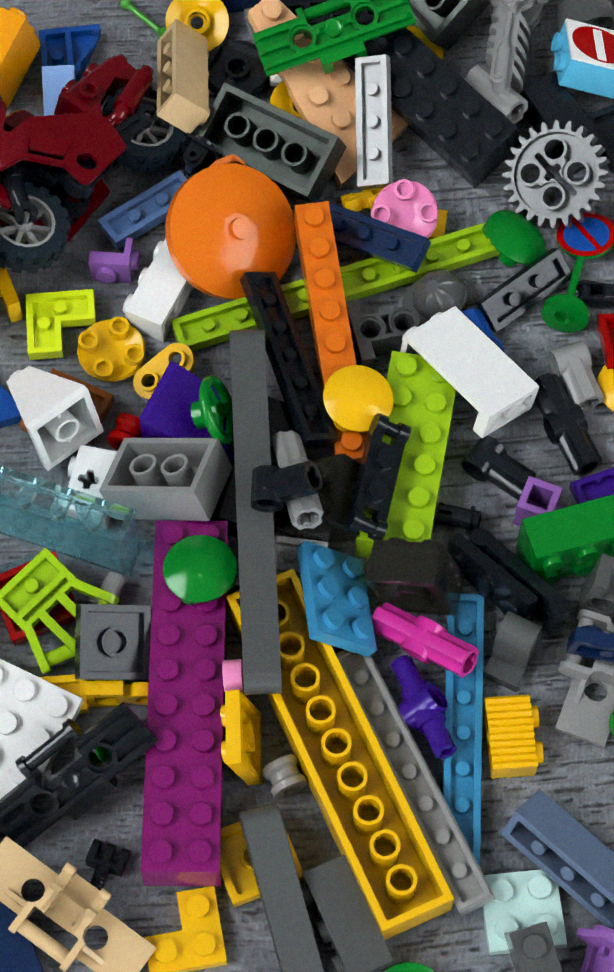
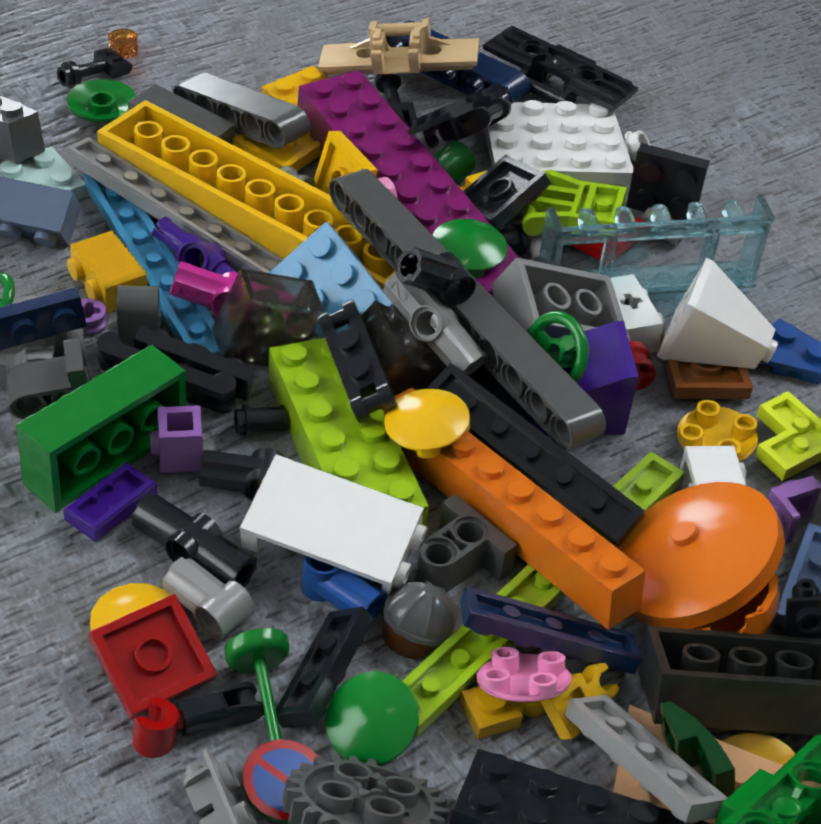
camera: 145 degrees right, 20 degrees down
yellow plate [133,343,197,401] -> none
none -> medium lavender bush [81,299,107,337]
none -> dark green slope [660,701,735,798]

